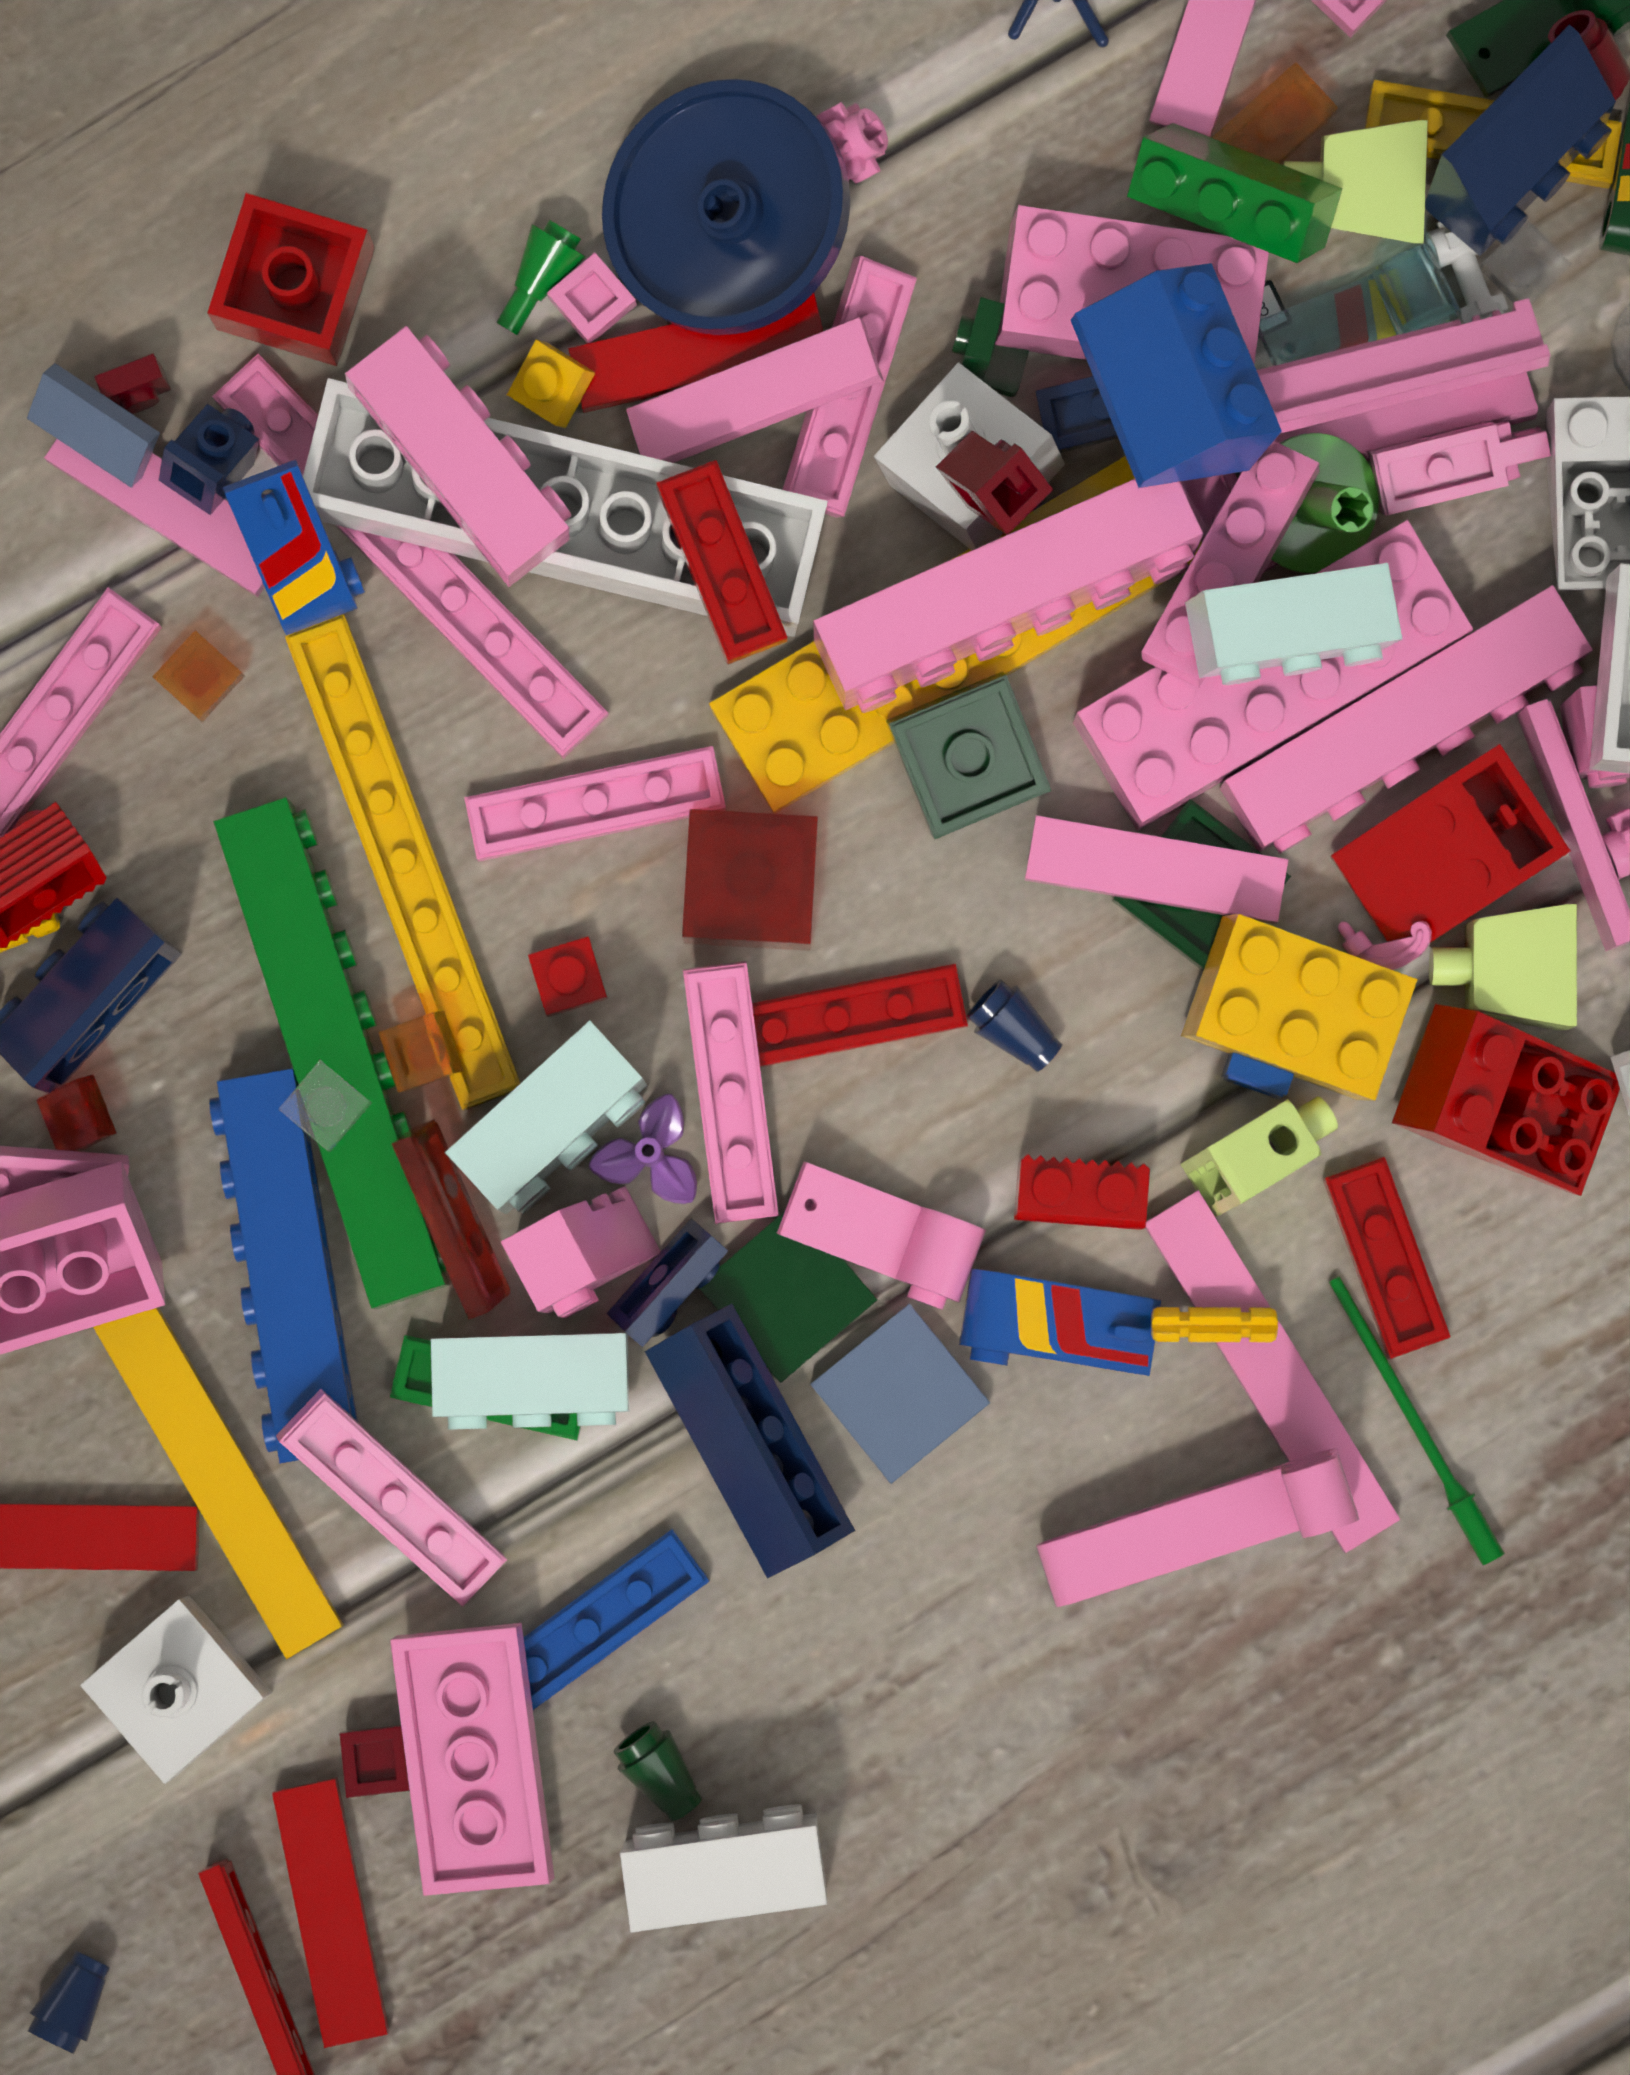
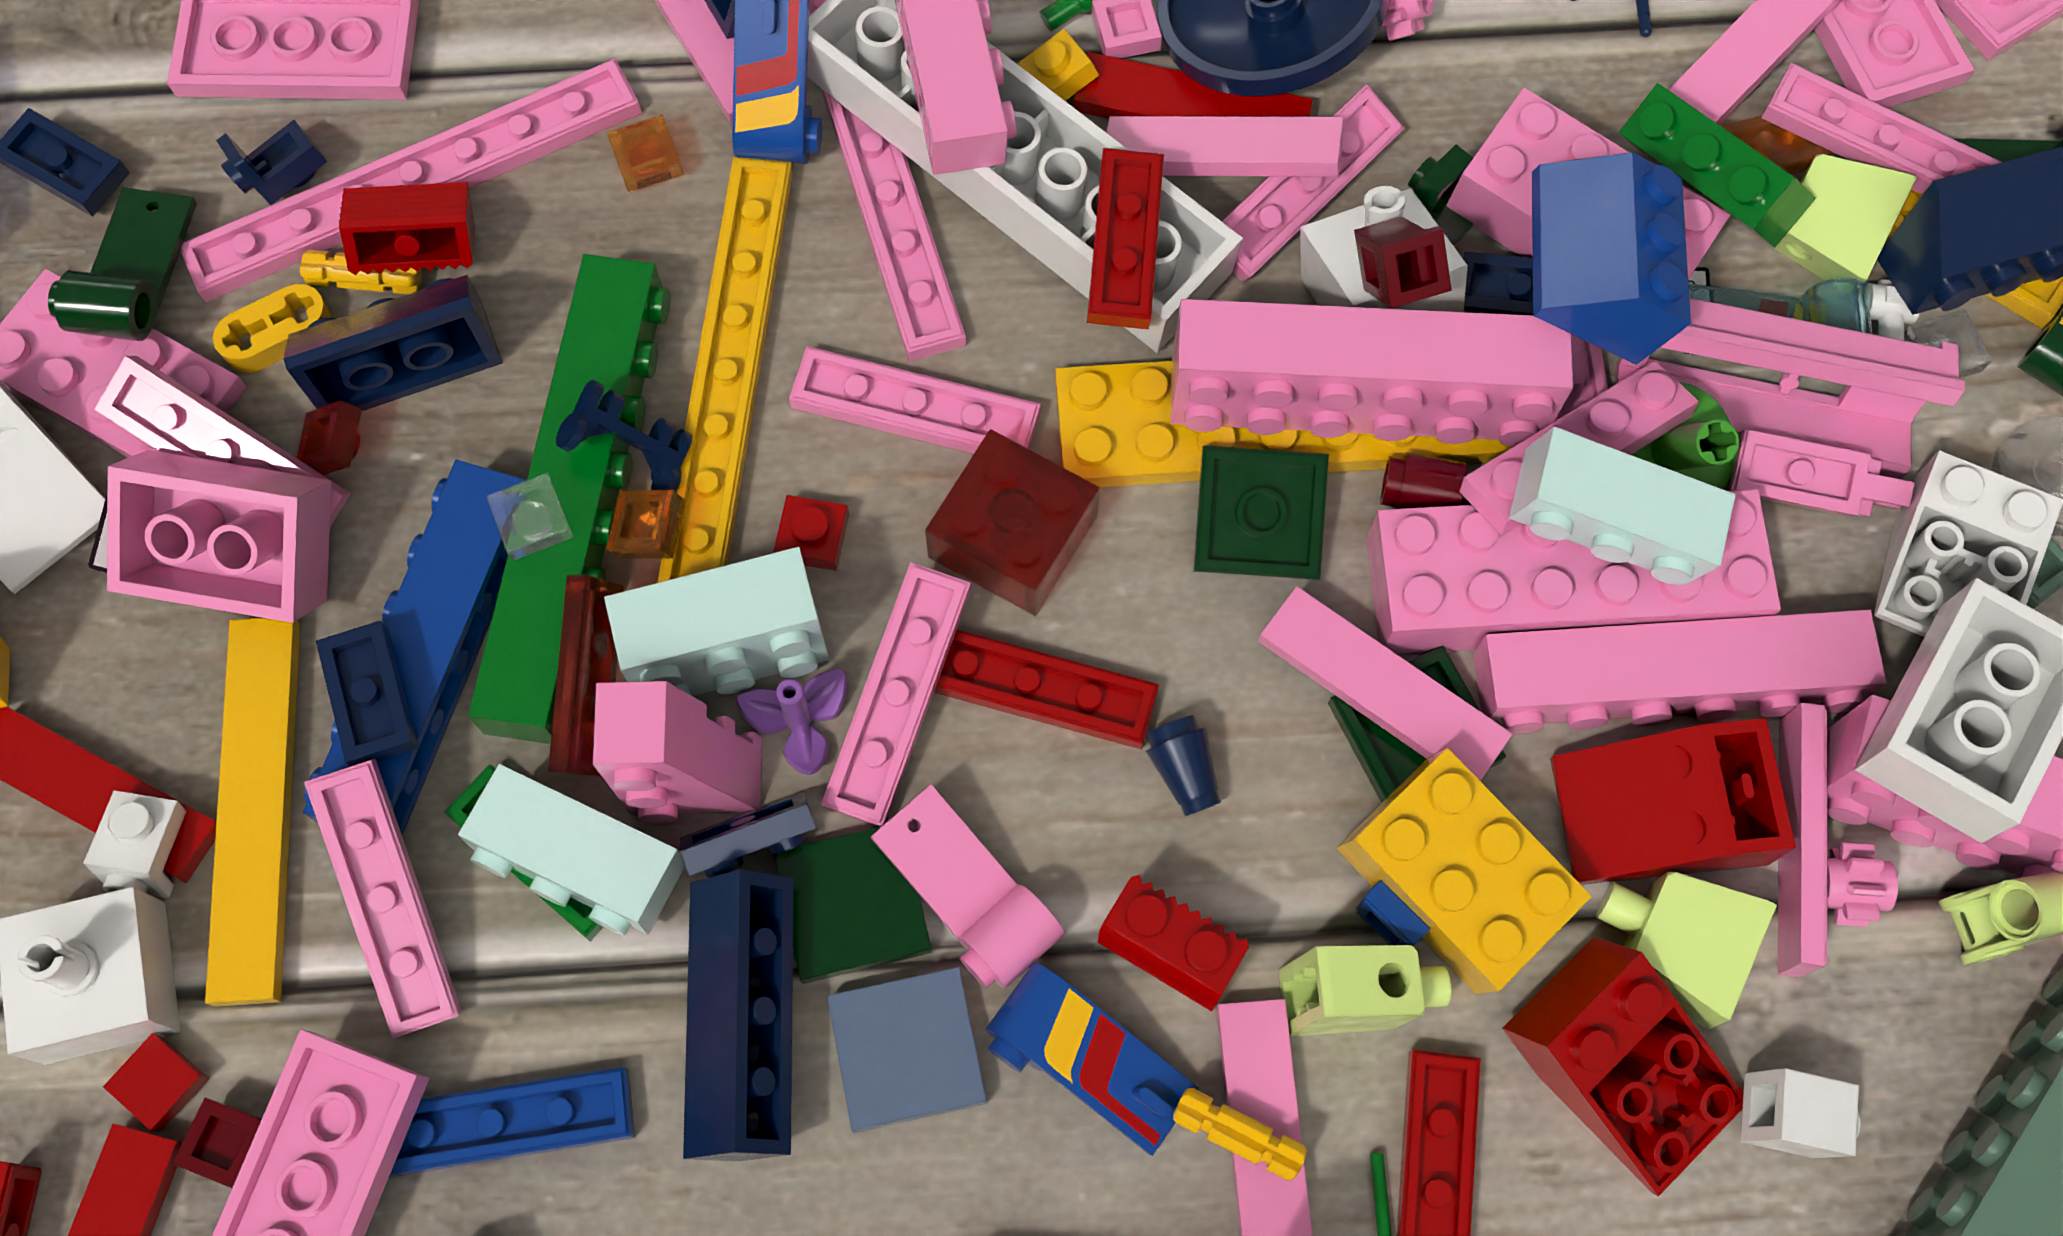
camera: 25 degrees right, 15 degrees down
bright pink piece [1338,921,1432,970] -> none
none -> white bracket [83,790,186,898]
none -> red tile [103,1033,209,1133]
none -> dark blue plate [316,620,419,767]
none -> dark blue piece [556,380,692,502]
none -> dark red brick [1380,452,1471,509]
none -> bright pink tile [1761,63,2002,195]

